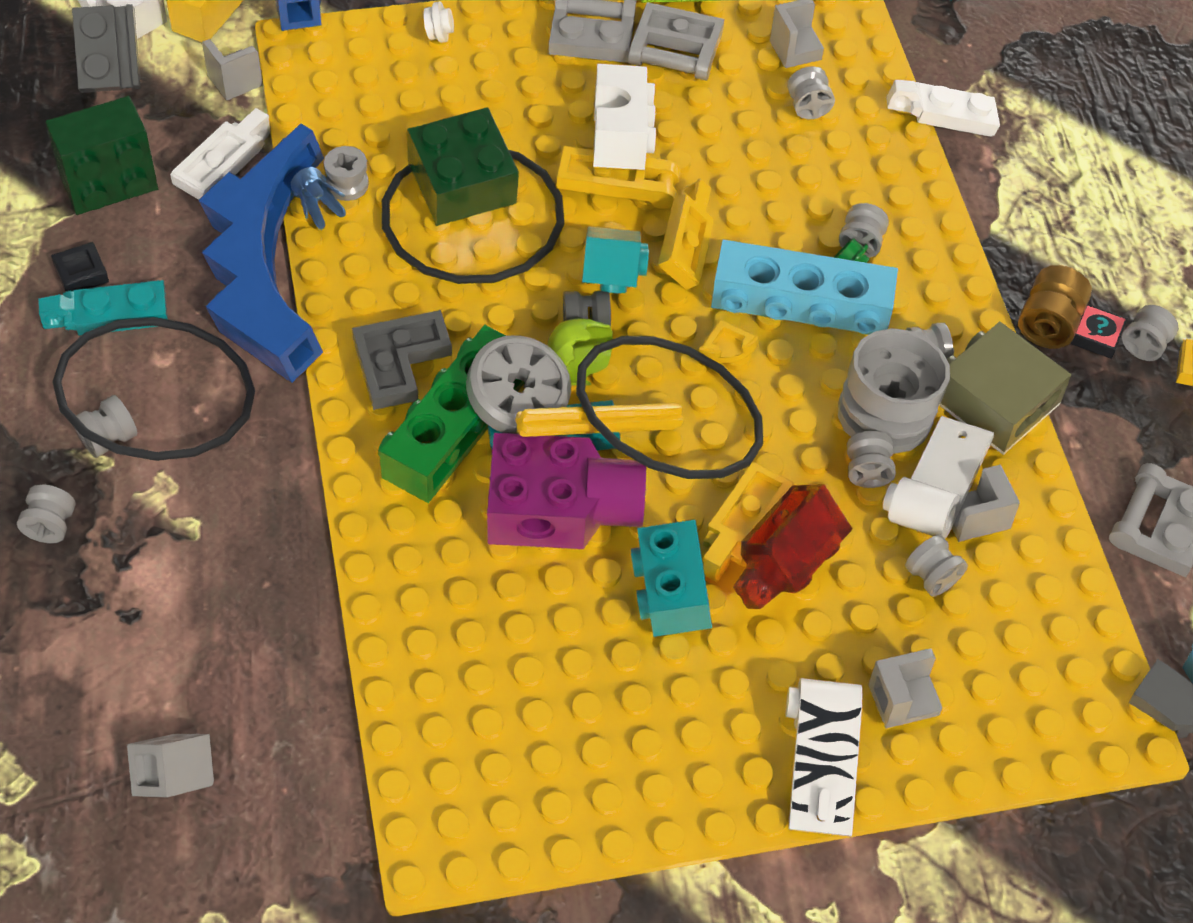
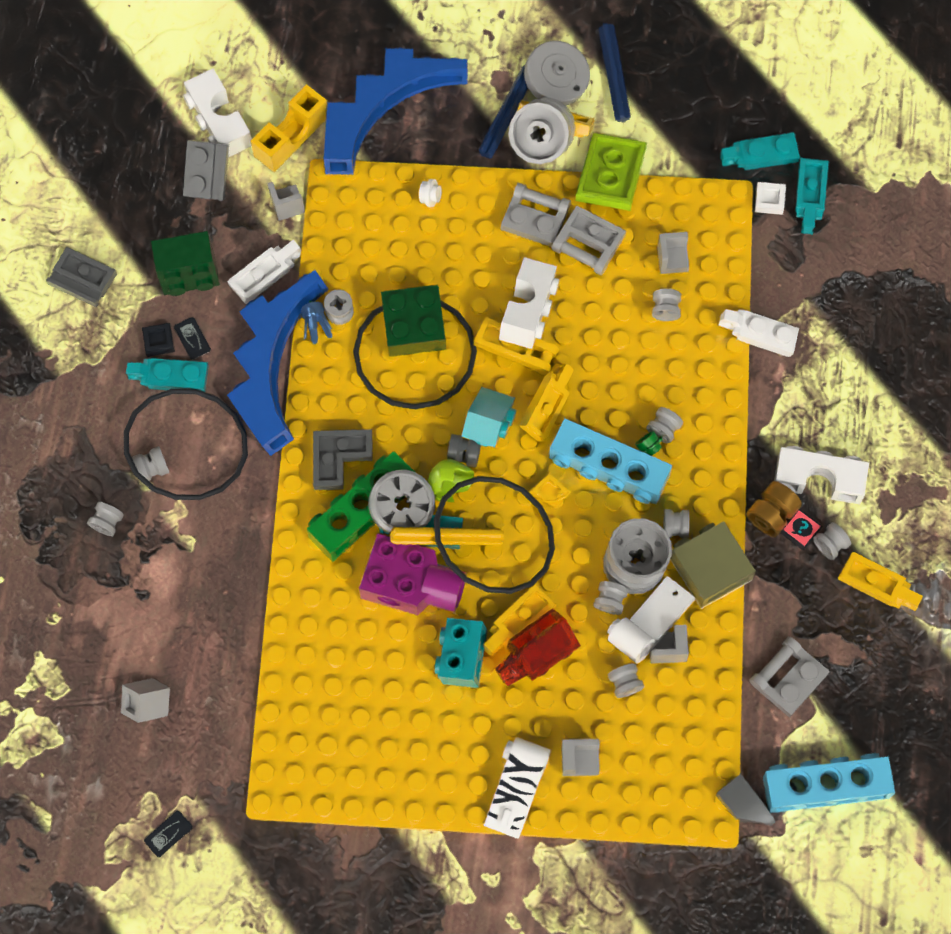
camera: 20 degrees right, 15 degrees up
none -> black sticker [174,317,211,360]
none -> white arch [774,446,869,505]

